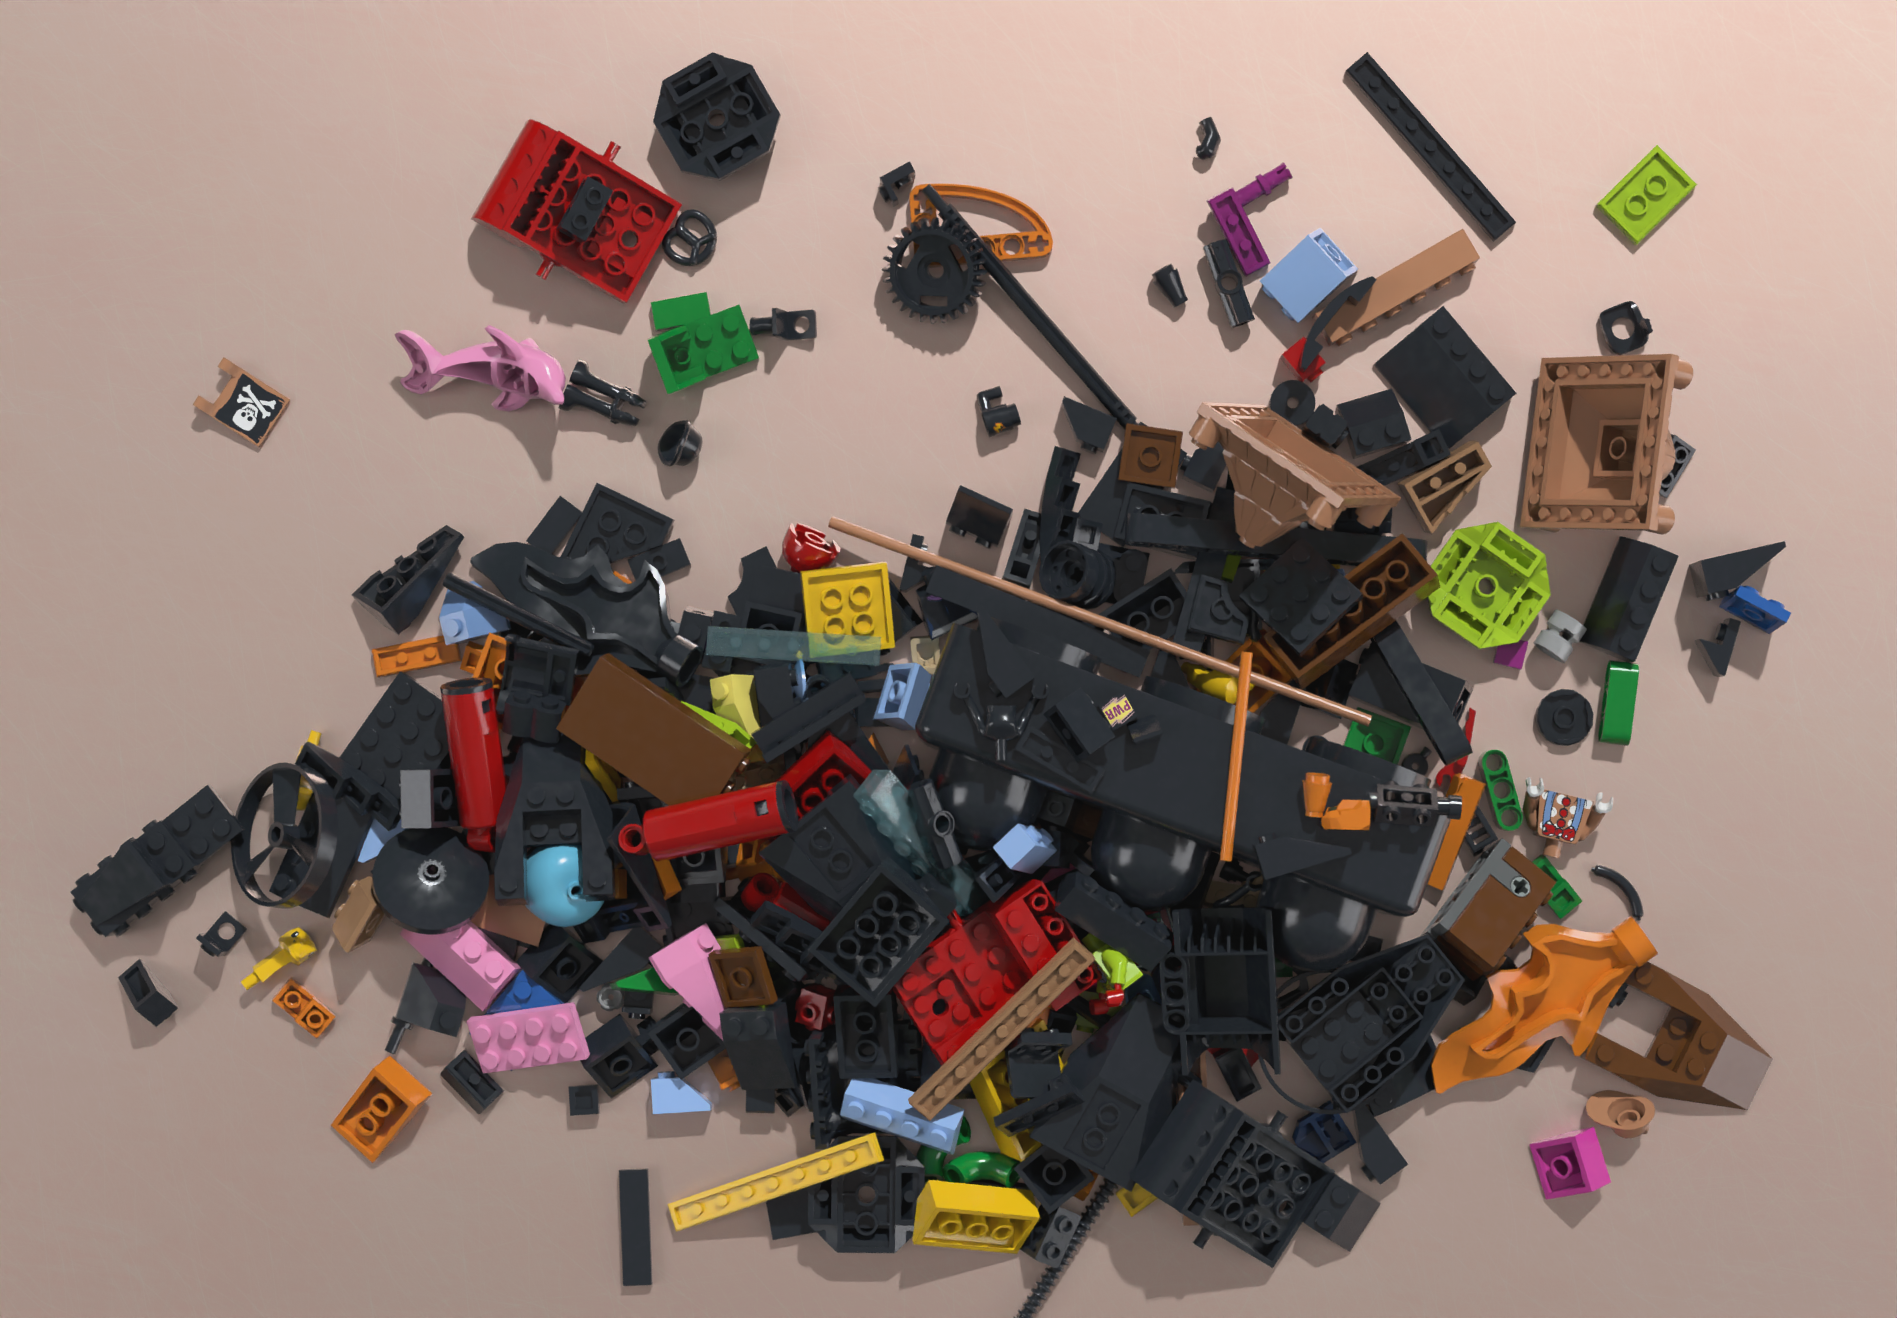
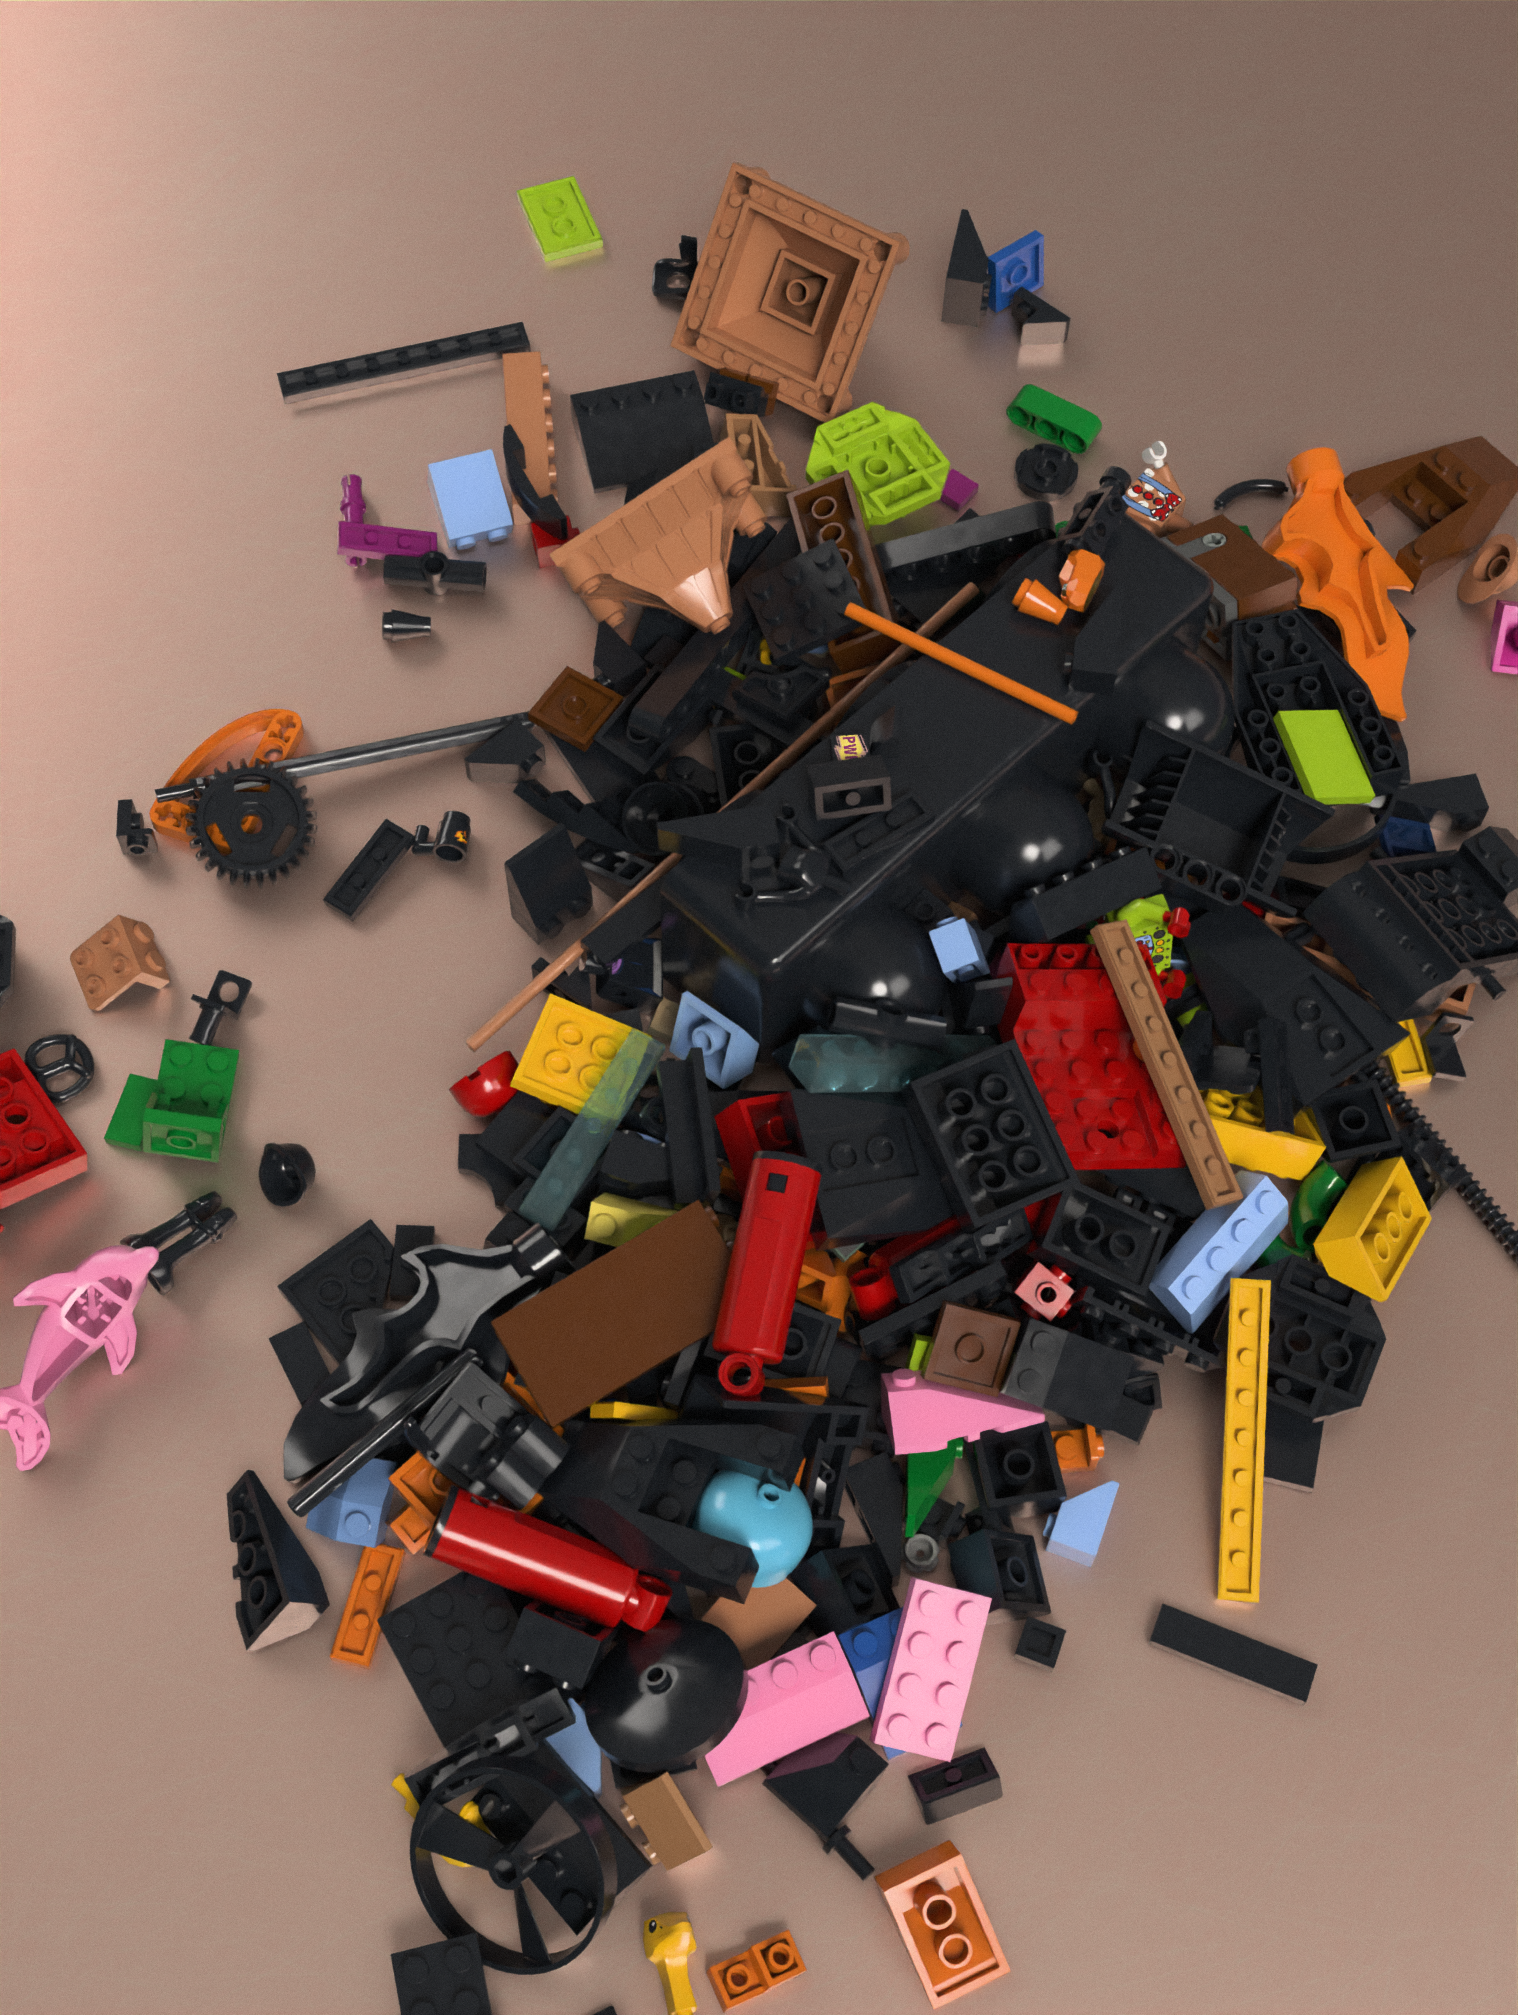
camera: 70 degrees left, 25 degrees down
black arm [1196,117,1221,160] -> none
light grey wheel [1533,609,1587,663] -> none
black slope [1579,536,1679,663] -> none
none -> nougat bracket [70,914,170,1011]
none -> black tile [323,819,416,921]
none -> black hips [704,367,779,418]
none -> lime tile [1273,710,1376,805]
none -> black bracket [1420,1012,1474,1082]

